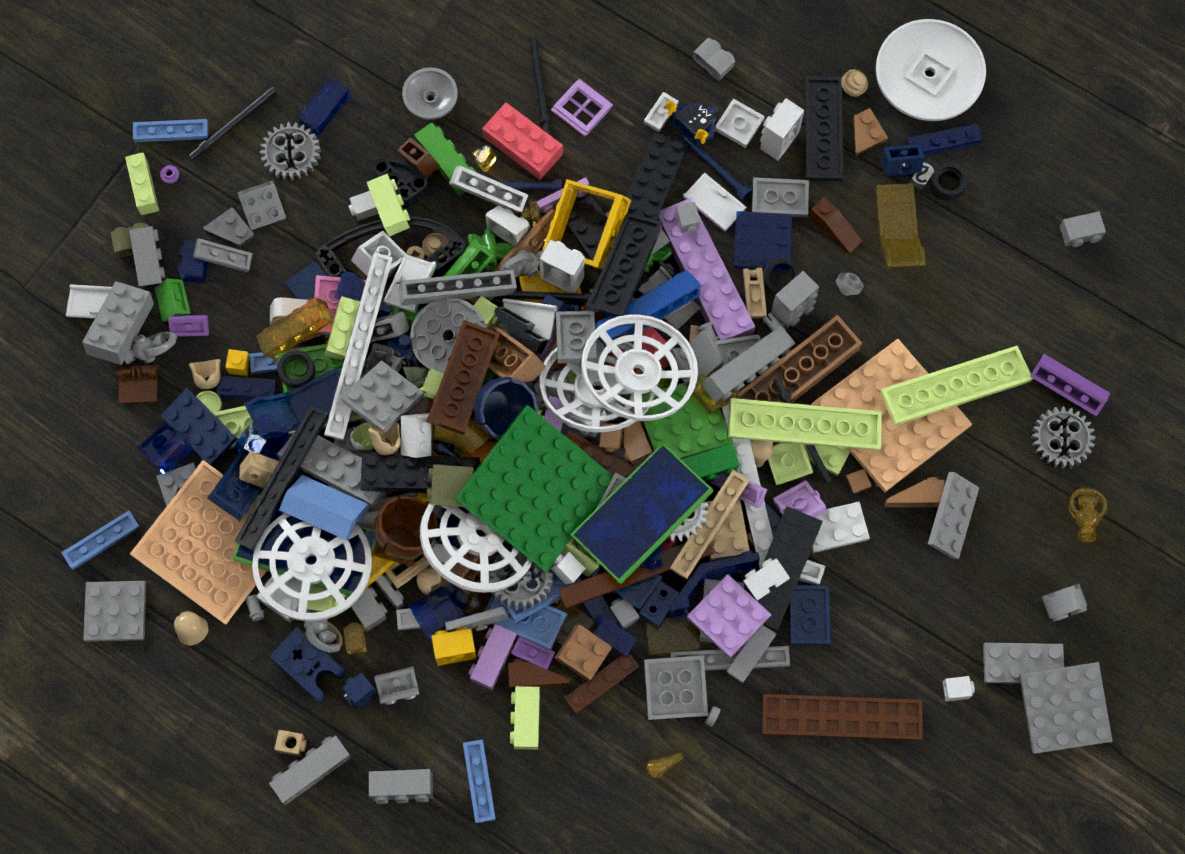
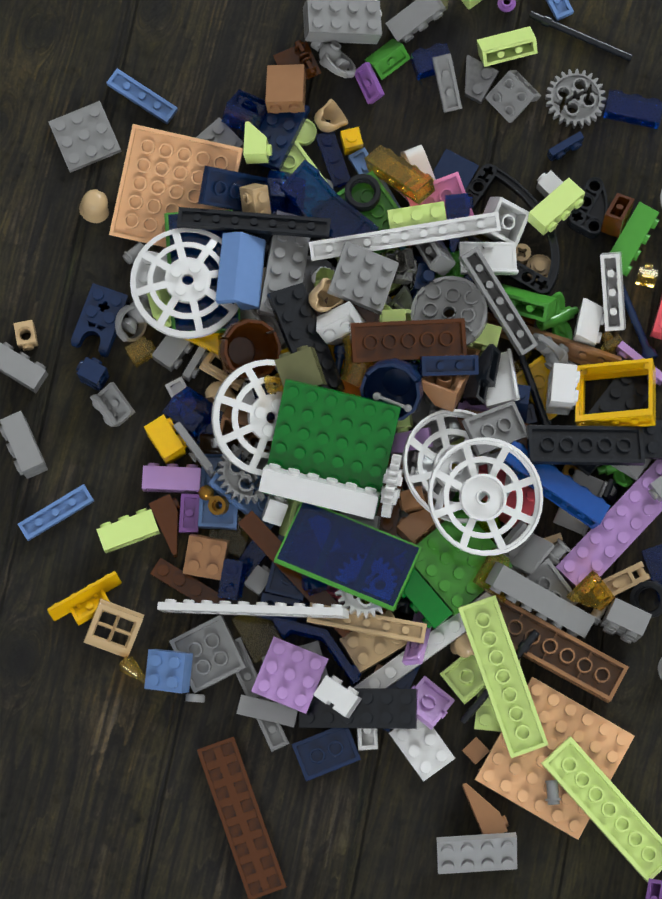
camera: 70 degrees right, 5 degrees up
none -> yellow bracket [47,571,122,626]
none -> tan piece [84,598,144,658]
none -> medium blue brick [144,649,193,693]
none -> white plate [157,599,349,619]
none -> pearl gold plate [199,485,229,515]
none -> yellowish green slope [243,121,272,164]
none -> white brick [258,463,380,519]
none -> clear yellow plate [264,373,284,394]
none -> medium nougat brick [265,64,306,114]
none -> light grey hinge [373,392,412,412]
none -> white gear [380,454,403,518]
none -> dark blue plate [420,355,479,376]
none -> yellowish green brick [477,26,538,67]
none -> light grey pin [545,780,561,805]
none -> dark blue plate [547,131,584,161]
none -> clear yellow wing [566,570,615,611]

